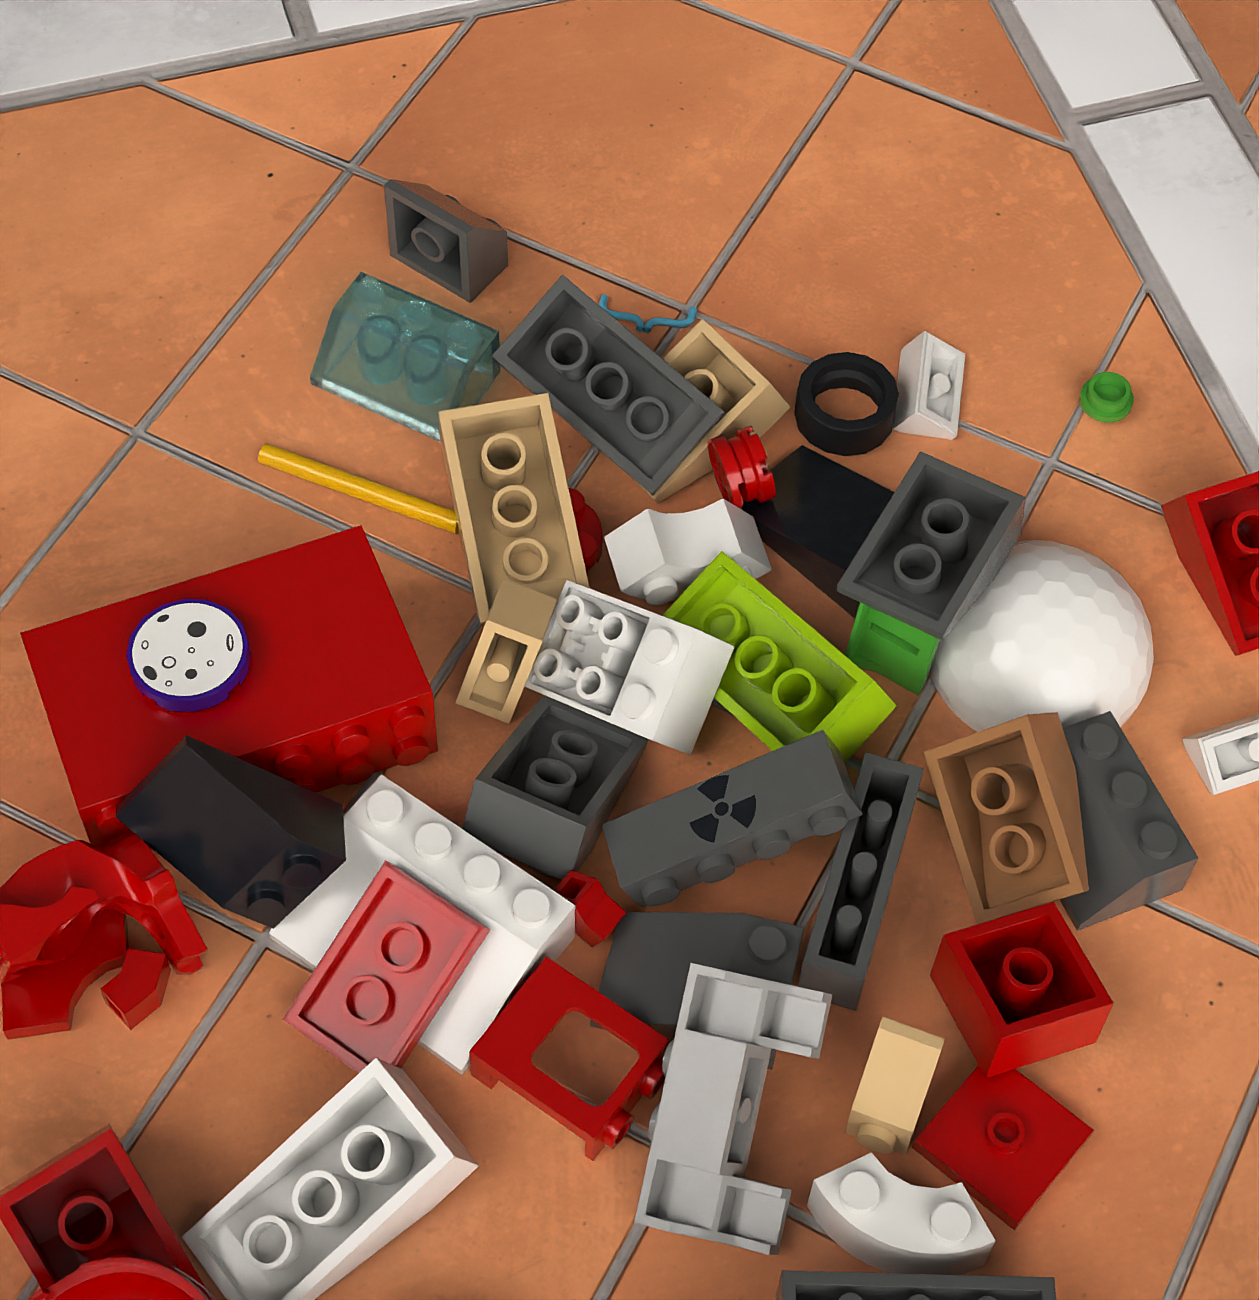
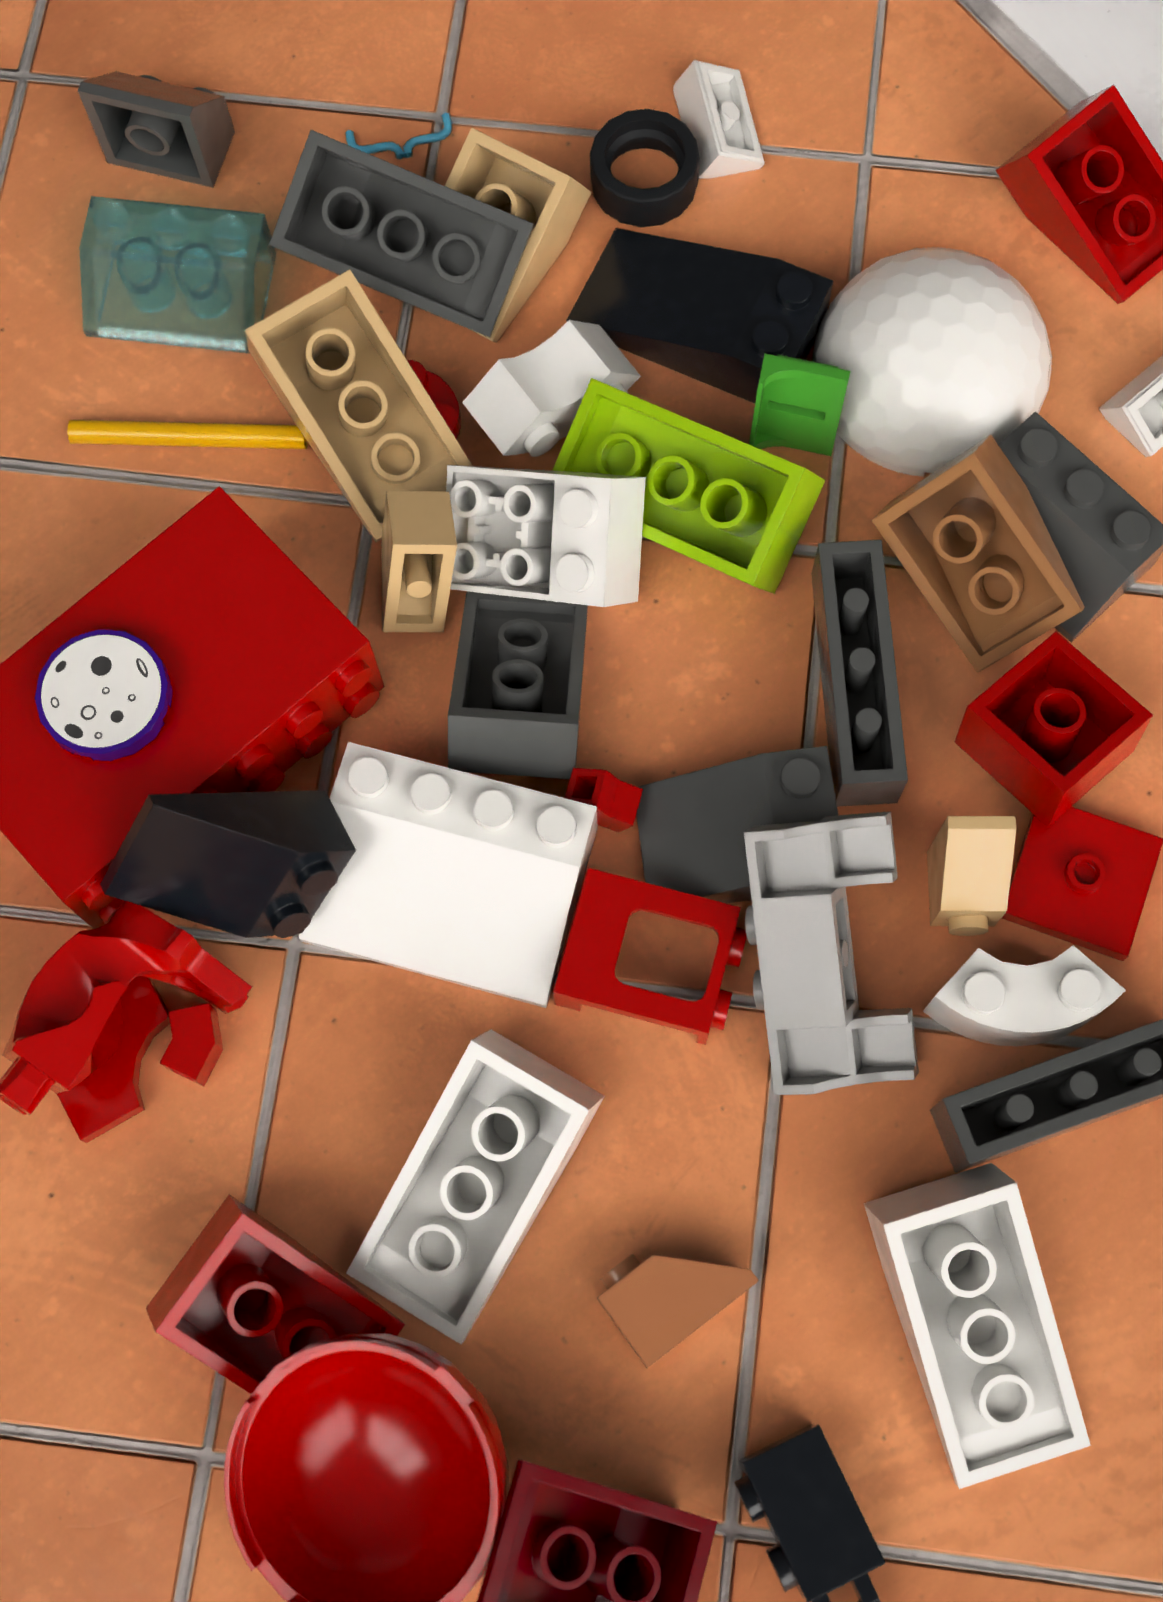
camera: 15 degrees left, 15 degrees up
tile [282,861,490,1074] -> none
dark grey brick [602,730,863,907] -> none
red wheel [707,425,776,509] -> none
dark grey slope [837,451,1025,641] -> none
bright green plate [1079,372,1134,423] -> none

